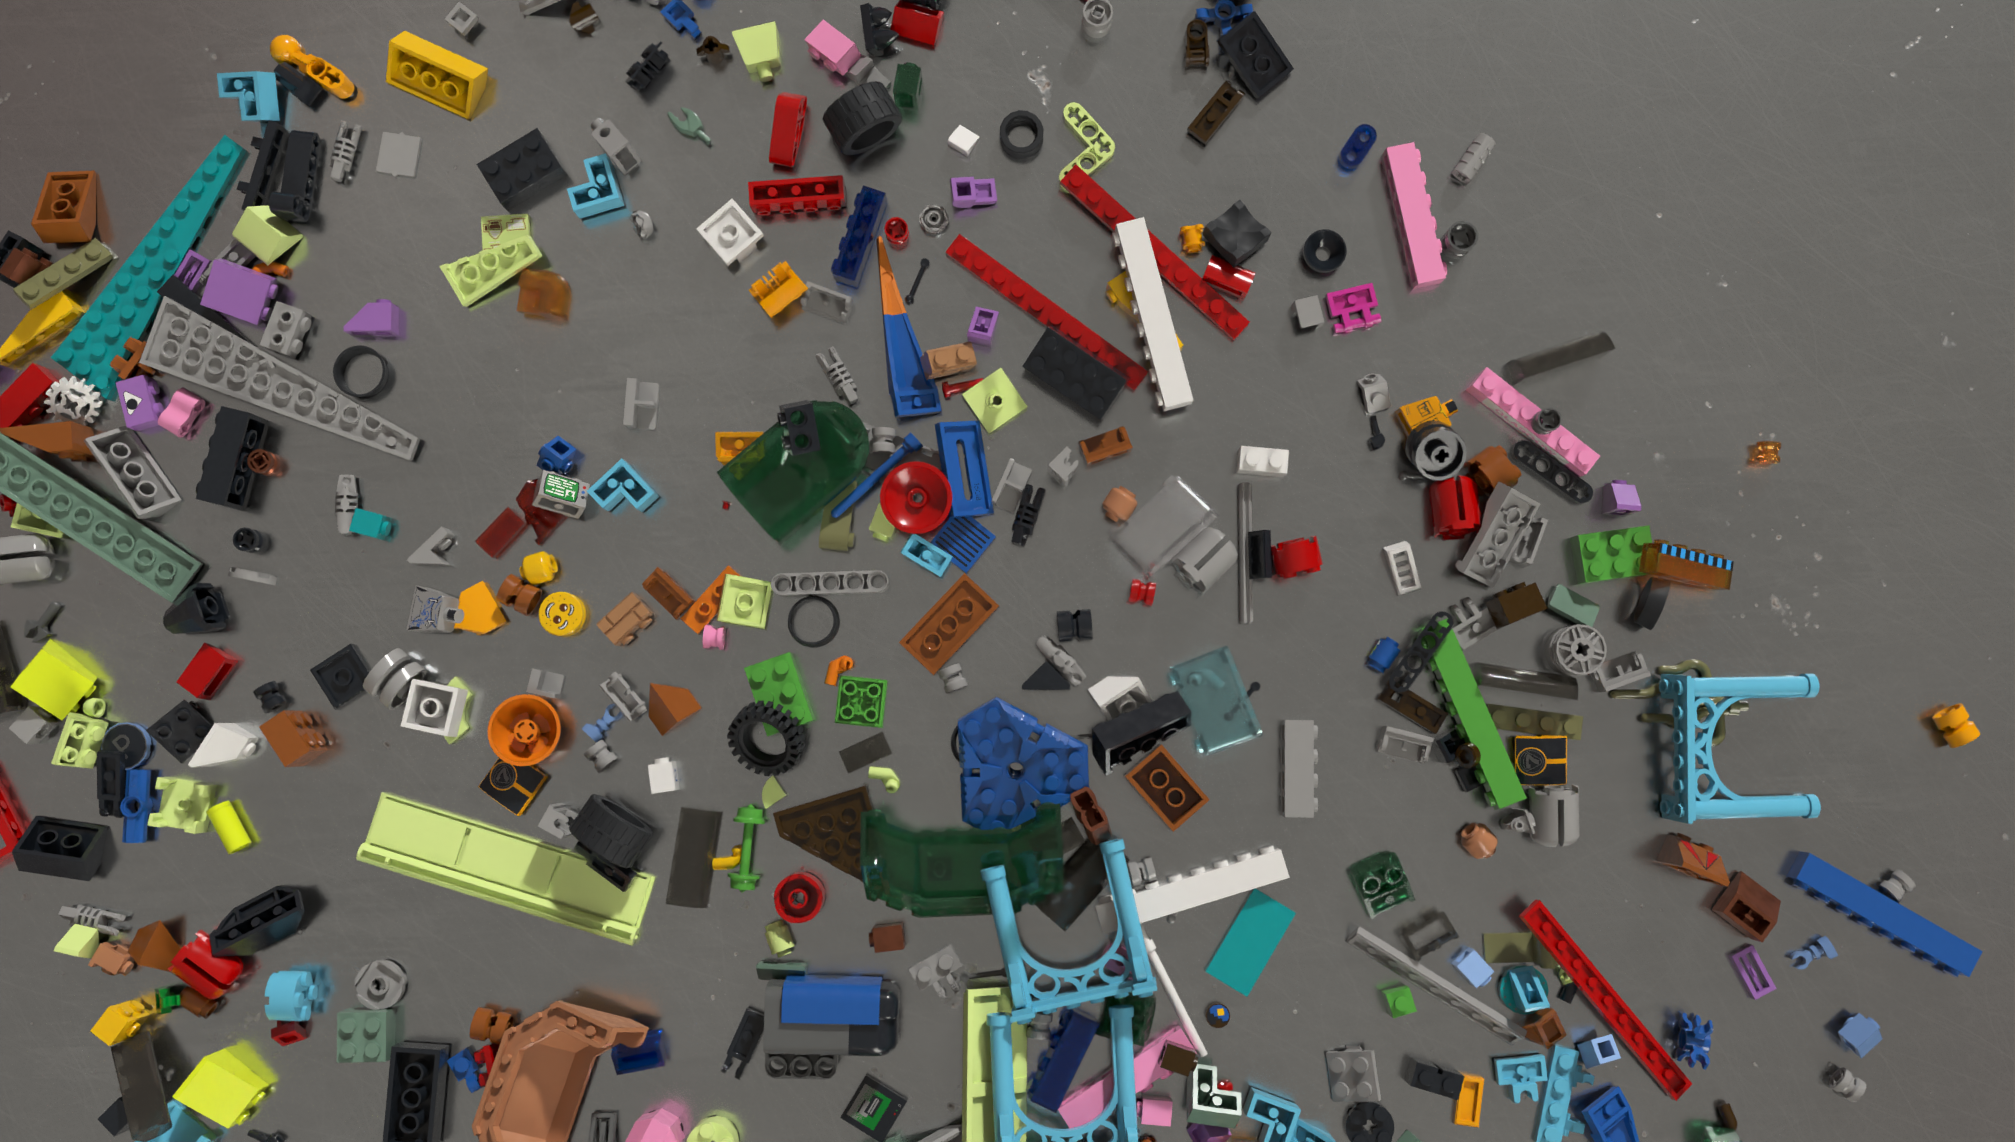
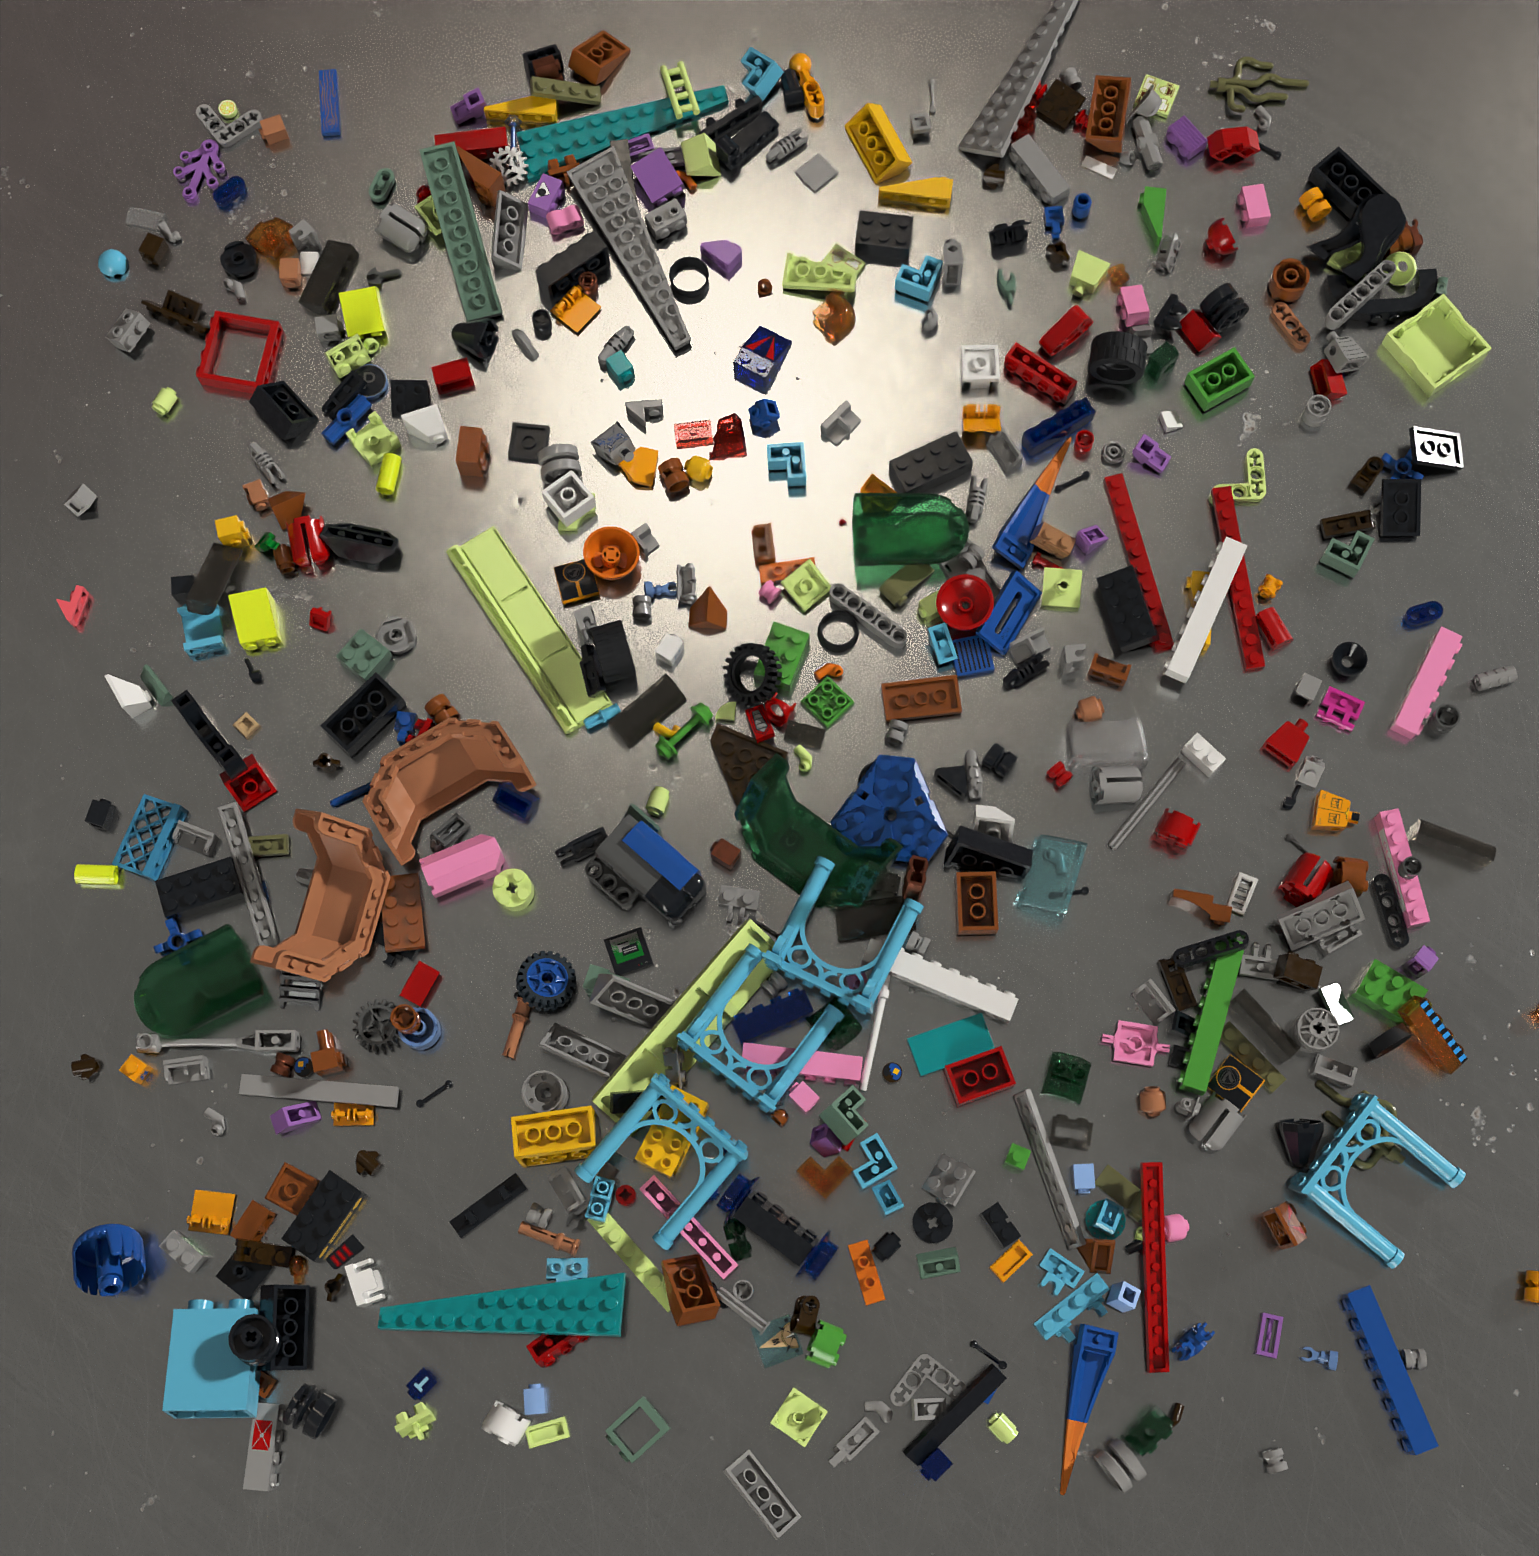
camera: 40 degrees right, 10 degrees down
yellowish green slope [54,924,99,959] -> none
black wheel [253,681,287,714] -> none
medium azure brick [264,971,318,1021] -> none
brick [532,470,590,519] -> none
yellow head [539,592,587,637] -> none
medium nougat brick [596,592,654,646] -> none
red brick [774,872,825,923] -> none
black brick [777,400,821,456] -> none
blue piece [831,432,923,518] -> none
black tyre [1000,110,1044,158] -> none
dark brown brick [1158,1039,1198,1077] -> none
black brick [1202,200,1272,268] -> none
black plate [1248,530,1272,580] -> none
light grey brick [1281,720,1318,818] -> none
blue brick [1367,637,1401,674] -> none
black wheel [1405,421,1467,480] -> none
dark brown tile [1455,742,1481,768] -> none
copper slope [1712,871,1781,943] -> none
medium blue brick [1838,1013,1883,1059] -> none
none -> piece [504,115,522,167]
none -> light orange hinge [550,285,601,333]
none -> medium azure axle [583,703,622,729]
none -> yellowish green bar [660,61,700,119]
none -> clear blue slope [733,325,792,387]
none -> tile [745,704,775,743]
none -> dark orange hinge [757,278,773,295]
none -> red piece [765,692,797,727]
none -> yellow slope [878,177,953,208]
none -> black brick [888,430,973,500]
none -> red brick [944,1046,1016,1106]
none -> bright pink plate [1101,1020,1170,1067]
none -> clear orange wheel [1108,263,1130,286]
none -> bright pink head [1164,1214,1189,1242]
none -> dark orange slope [1173,888,1232,925]
none -> bright green brick [1184,347,1255,412]
none -> red torso [1263,718,1310,767]
none -> black cone [1279,1118,1324,1167]
none -> sand green brick [1320,530,1375,578]

